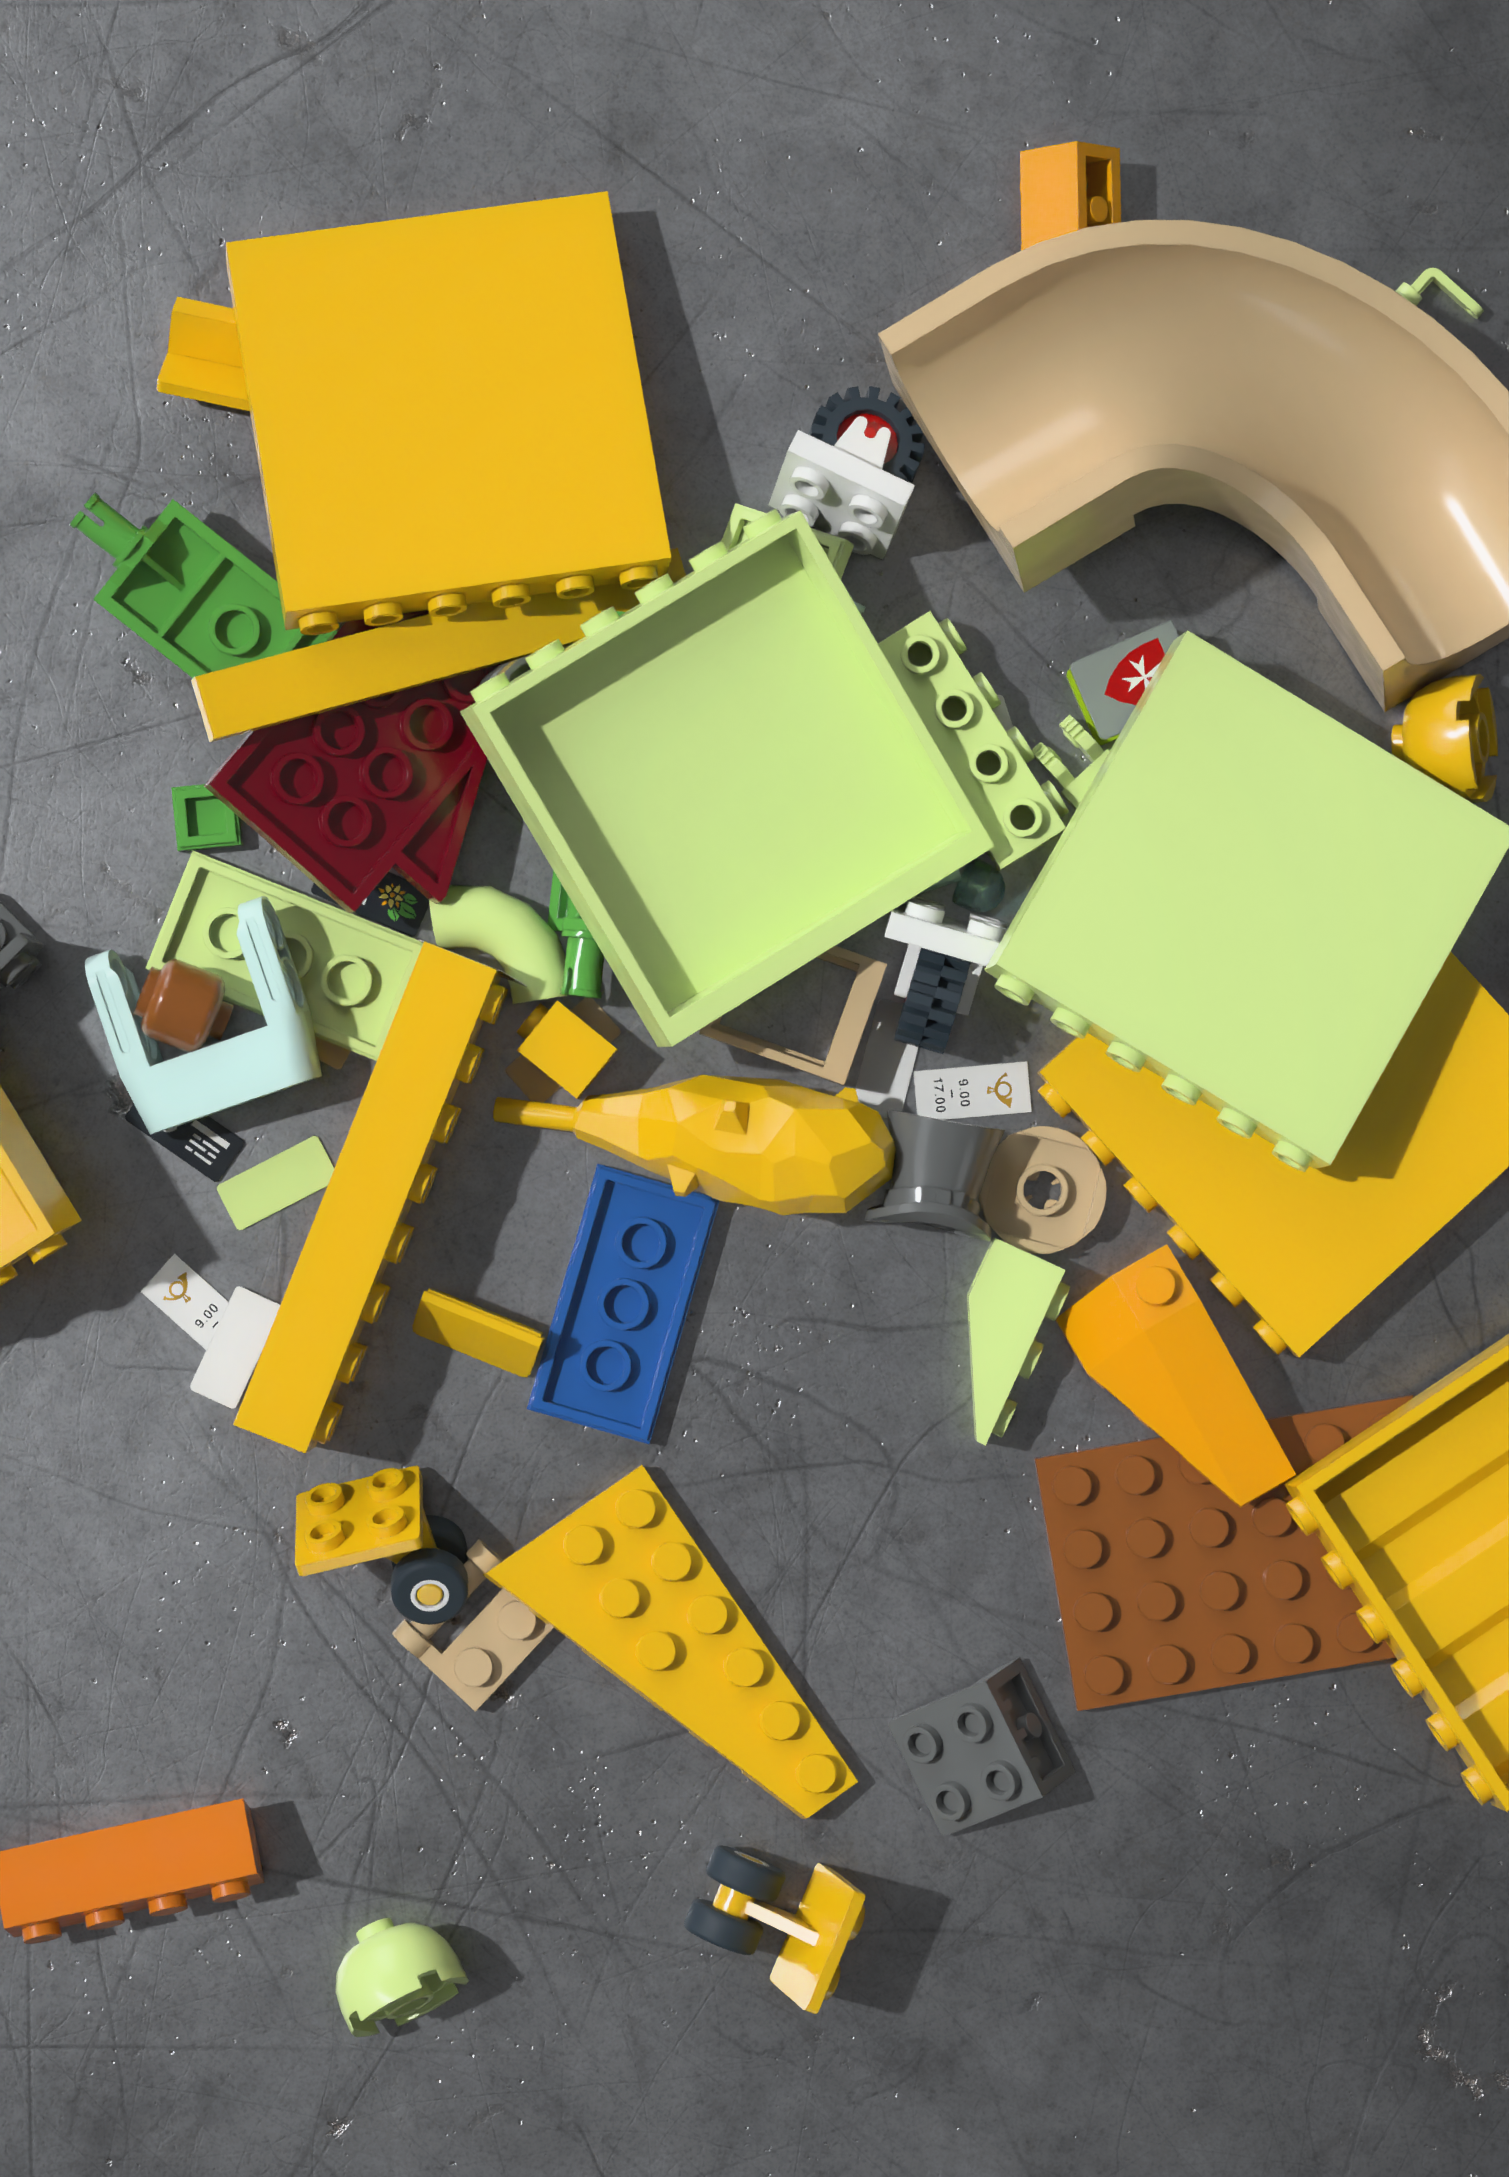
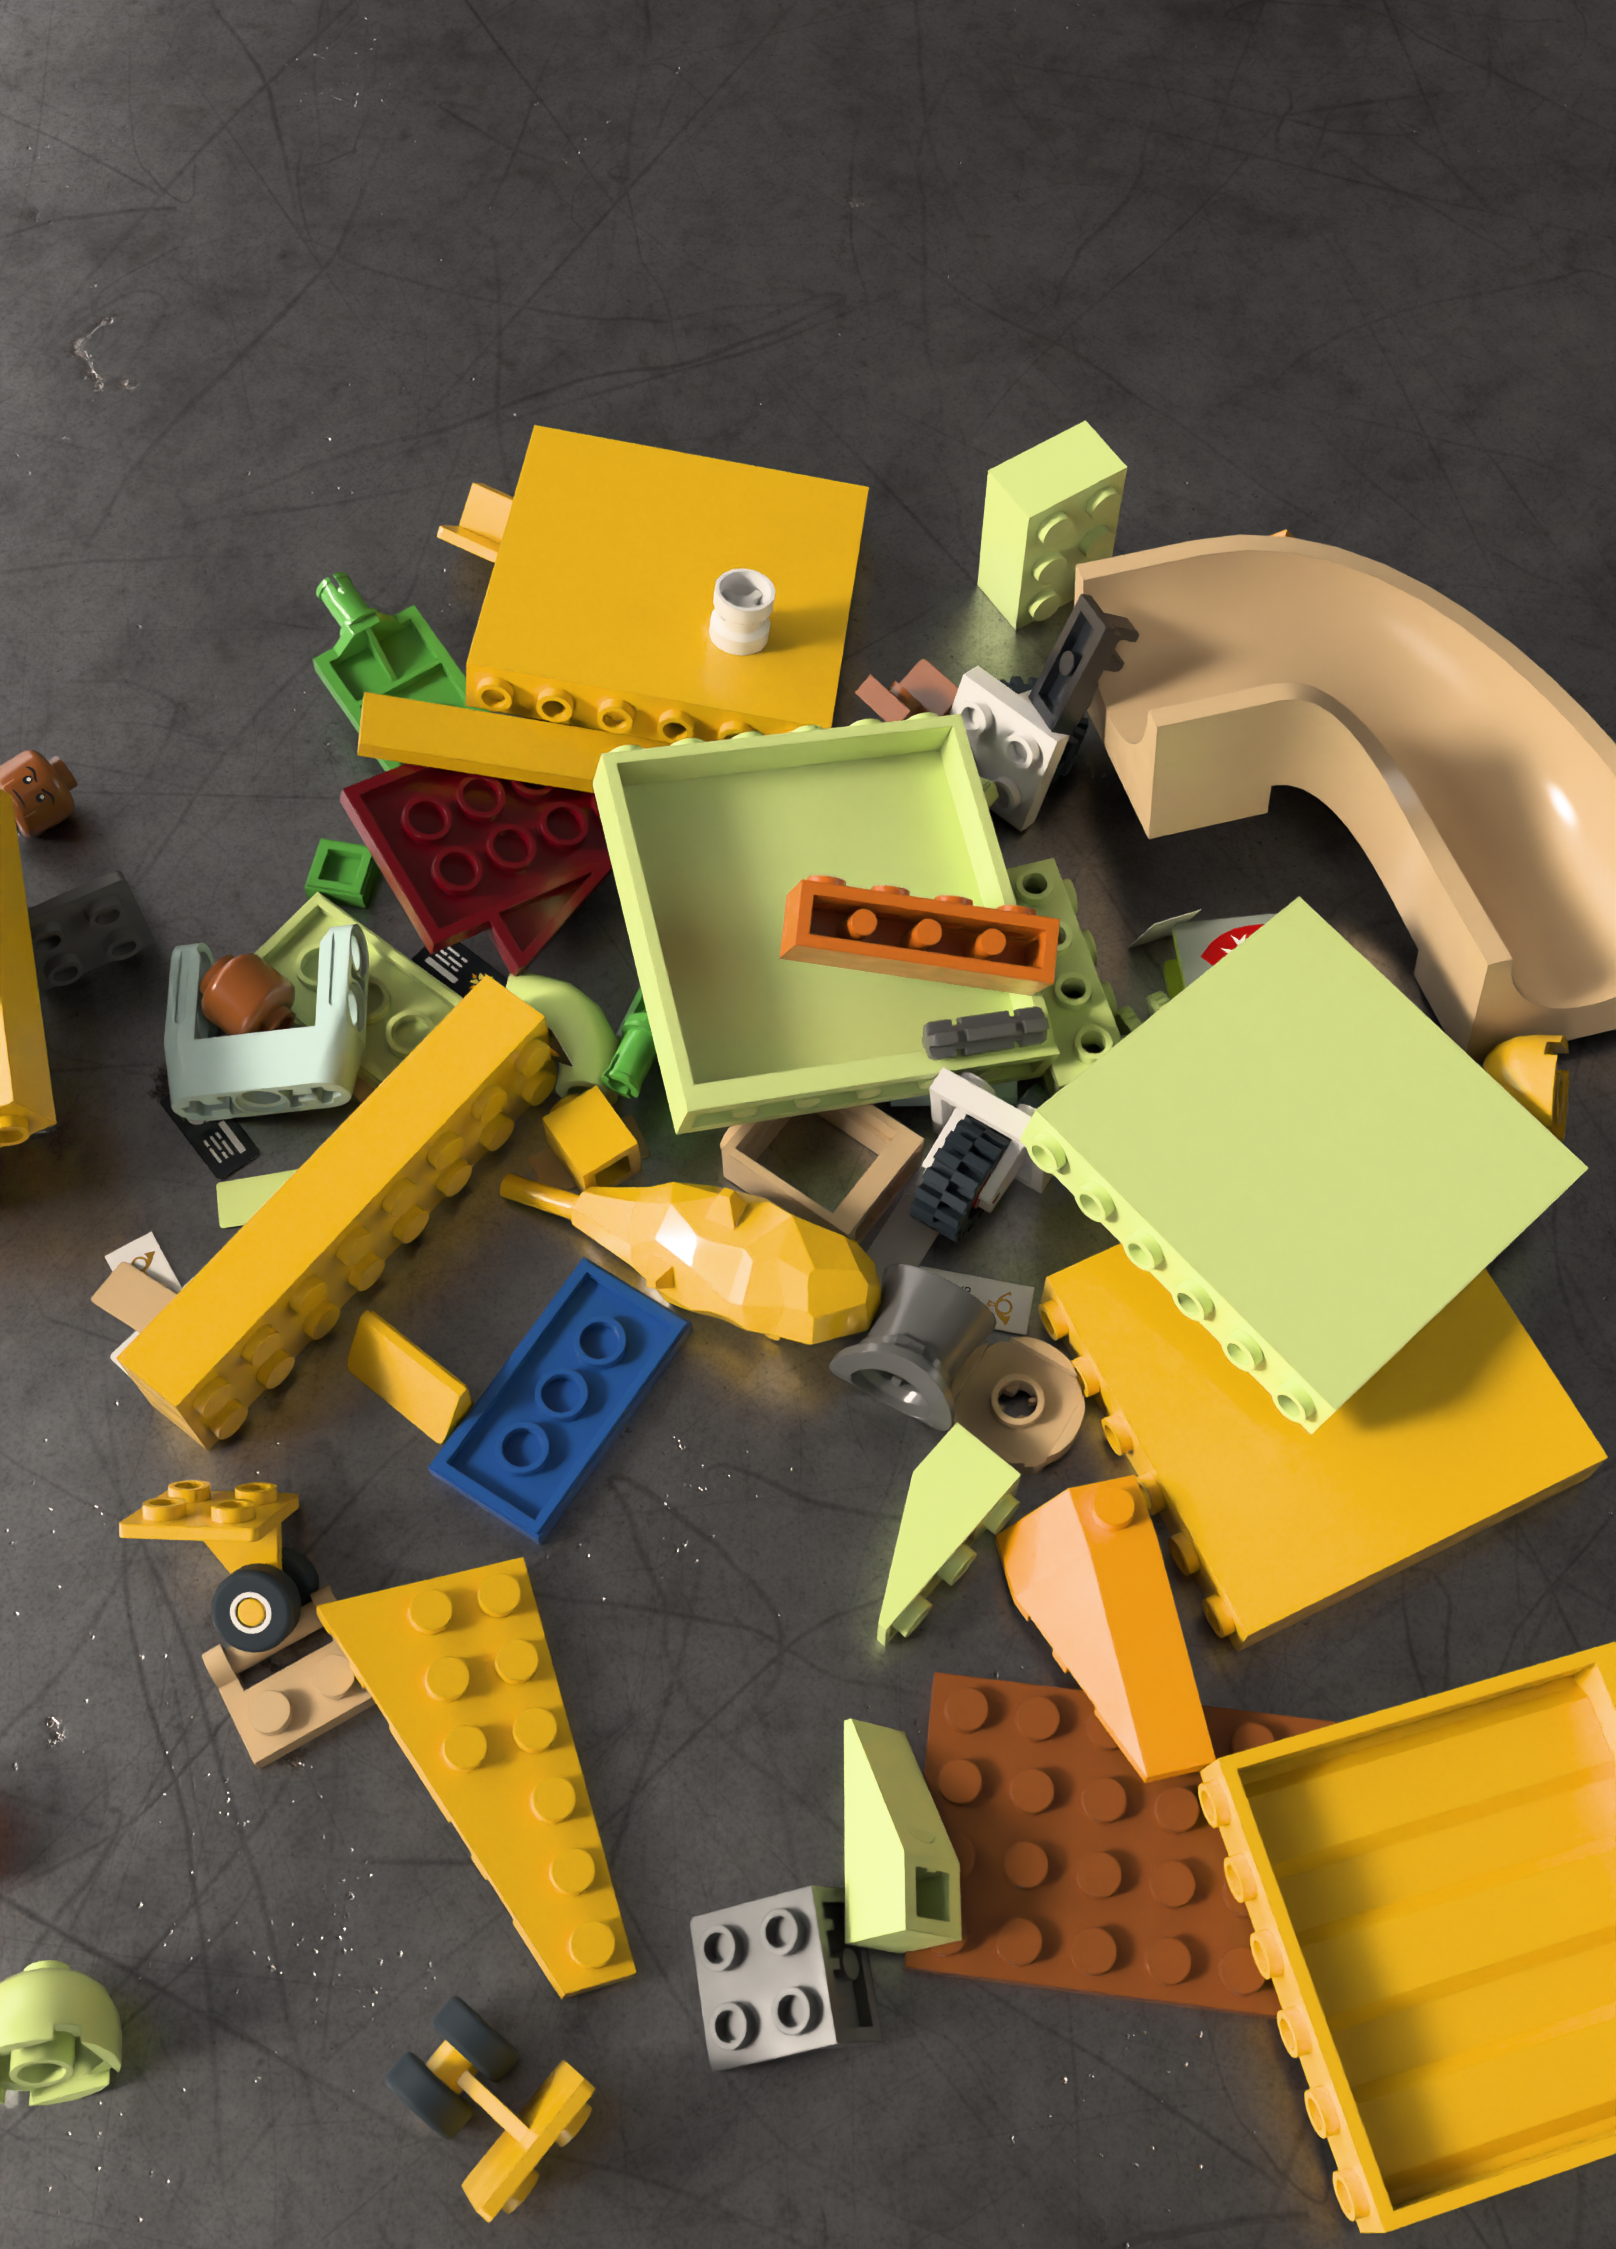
camera: 15 degrees right, 25 degrees down
none -> tan sticker [91,1262,177,1333]
none -> white wheel [709,568,776,656]
none -> orange brick [780,875,1060,996]
none -> yellowish green slope [844,1719,962,1954]
none -> slope [854,659,958,722]
none -> dark grey axle [922,1006,1049,1061]
none -> yellowish green brick [977,420,1127,630]
none -> black plate [1028,594,1139,736]
none -> white sticker [1128,909,1201,948]

